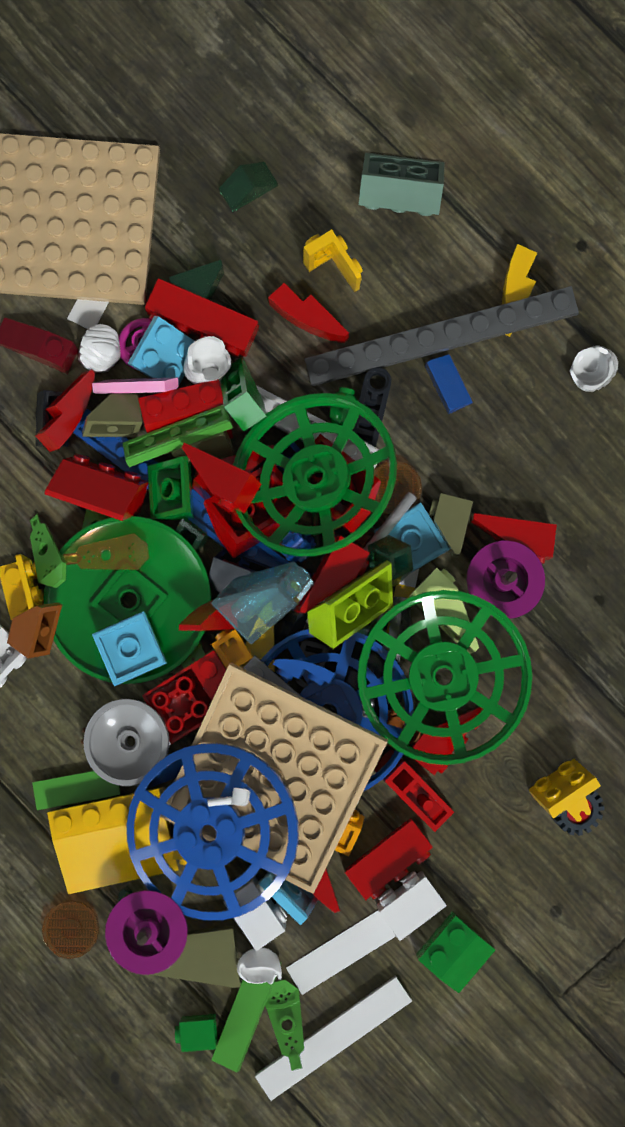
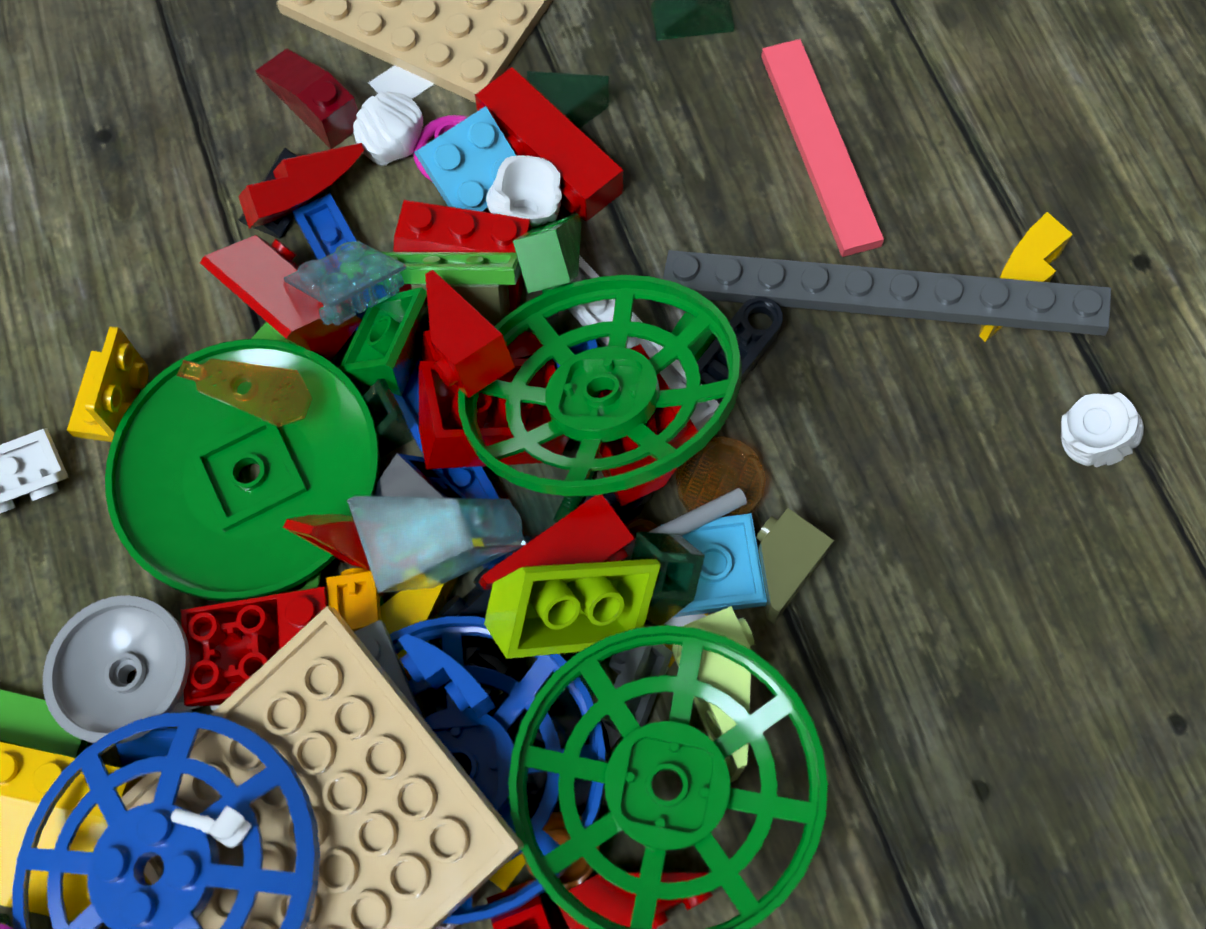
camera: 25 degrees right, 15 degrees down
dark orange slope [7,602,62,658] -> none
bright green piece [30,514,66,588] -> none
olive slope [82,393,142,437] -> none
bright pink tile [92,377,179,394] -> none
medium azure plate [92,611,167,686] -> none
red slope [268,283,349,344] -> none
blue gear [281,531,316,564] -> none
yellow bracket [303,229,363,292] -> none
sand green slope [358,153,445,216] -> none
blue slope [425,354,473,414] -> none
magenta piece [466,541,545,619] -> none
red slope [470,513,557,564] -> none
none -> clear light blue hinge [284,241,407,325]
none -> coral tile [761,39,884,257]

